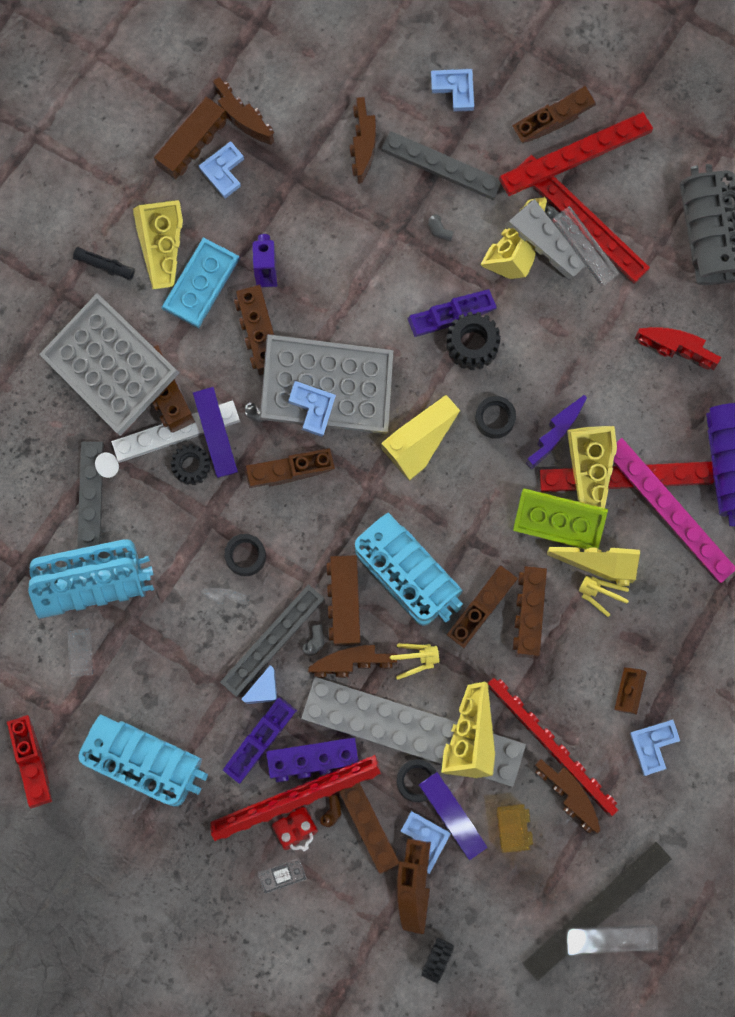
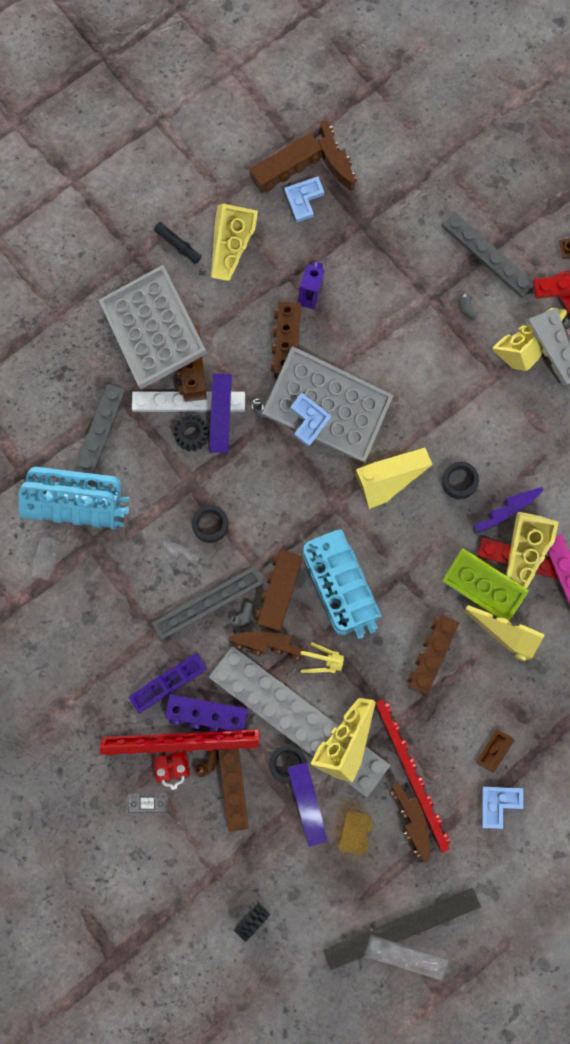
camera: 15 degrees right, 0 degrees up
medium azure piece [79,714,208,807] -> none
white sticker [95,452,119,478] -> none
medium azure tile [162,237,240,328] -> none
light blue slope [241,665,277,704] -> none
reddish brown slope [245,448,335,488] -> none
reddish brown slope [349,97,376,184] -> none
reddish brown slope [397,839,431,934] -> none
light blue plate [401,811,451,874] -> none
dark purple slope [407,289,497,337] -> none
light blue plate [431,69,474,111] -> none
black tyre [446,312,501,370] -> none
reddish brown slope [447,565,518,648] -> none
light yellow plant [579,576,629,617] -> none

